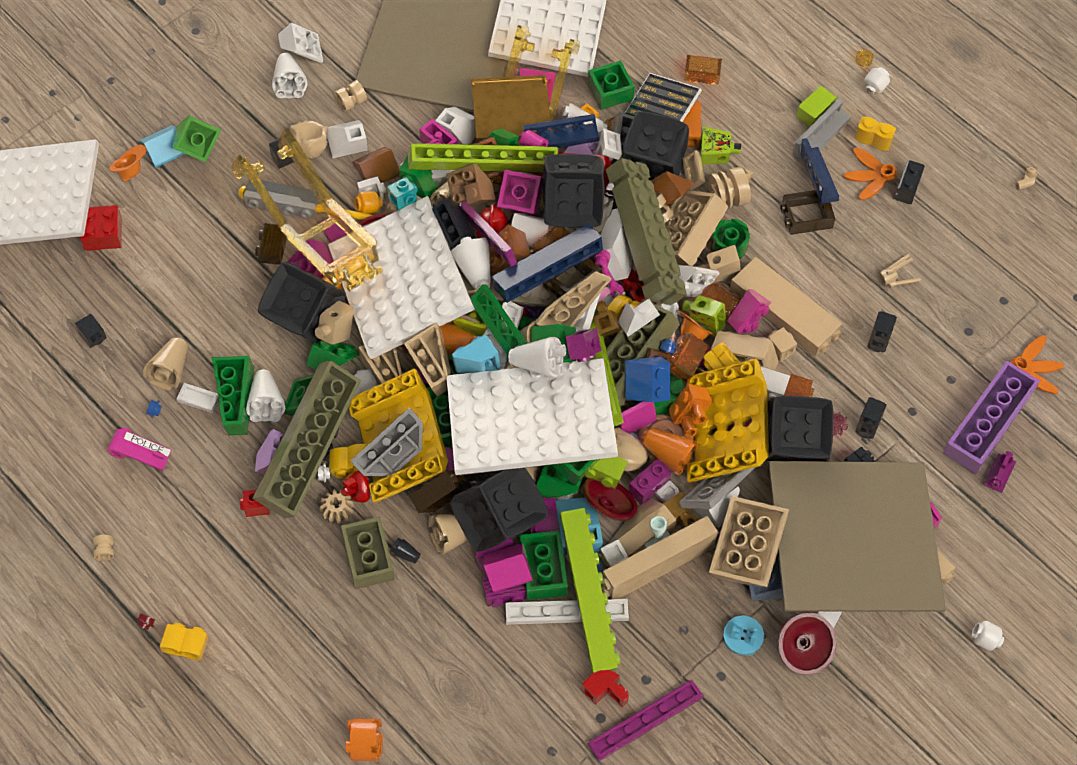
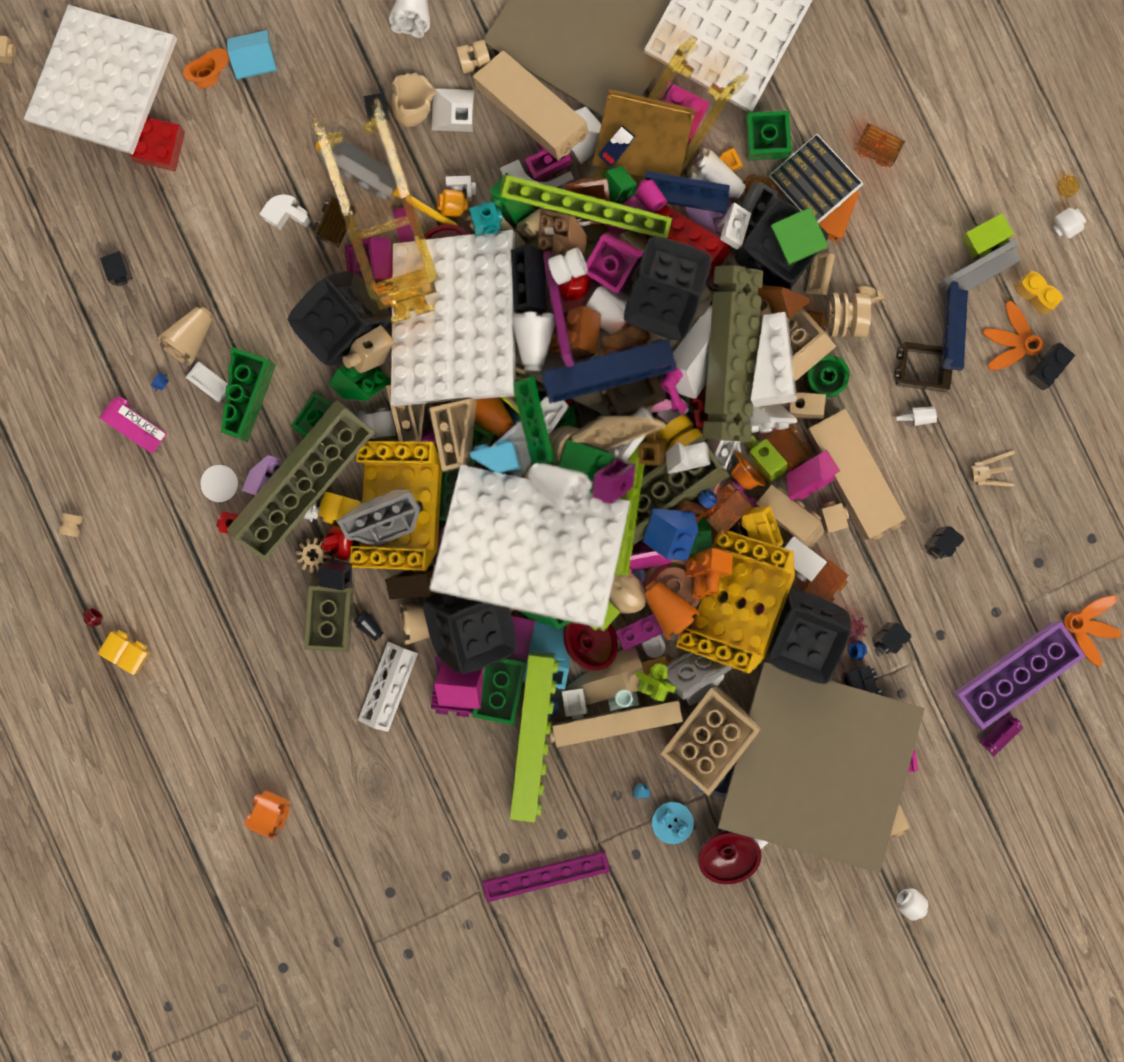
camera: 10 degrees right, 25 degrees up
bright green slope [173,115,221,162] -> none
white cone [246,369,285,422] -> none
dark orange slope [352,147,400,183] -> none
white plate [506,599,629,625] -> none
red brick [581,670,629,708] -> none
lime torso [700,126,741,165] -> none
none -> white sticker [200,465,238,502]
none -> white brick [259,194,311,230]
none -> black brick [318,559,352,591]
none -> white fence [358,642,418,732]
none -> tan brick [472,50,589,160]
none -> white wheel [549,247,588,285]
none -> clear blue leg [597,125,636,168]
none -> dark azure hinge [633,783,650,798]
none -> lime hips [635,663,676,702]
none -> white wedge [751,312,797,407]
none -> bright green tile [771,207,828,265]
none -> blue plate [848,640,867,661]
none -> white piece [896,406,937,428]

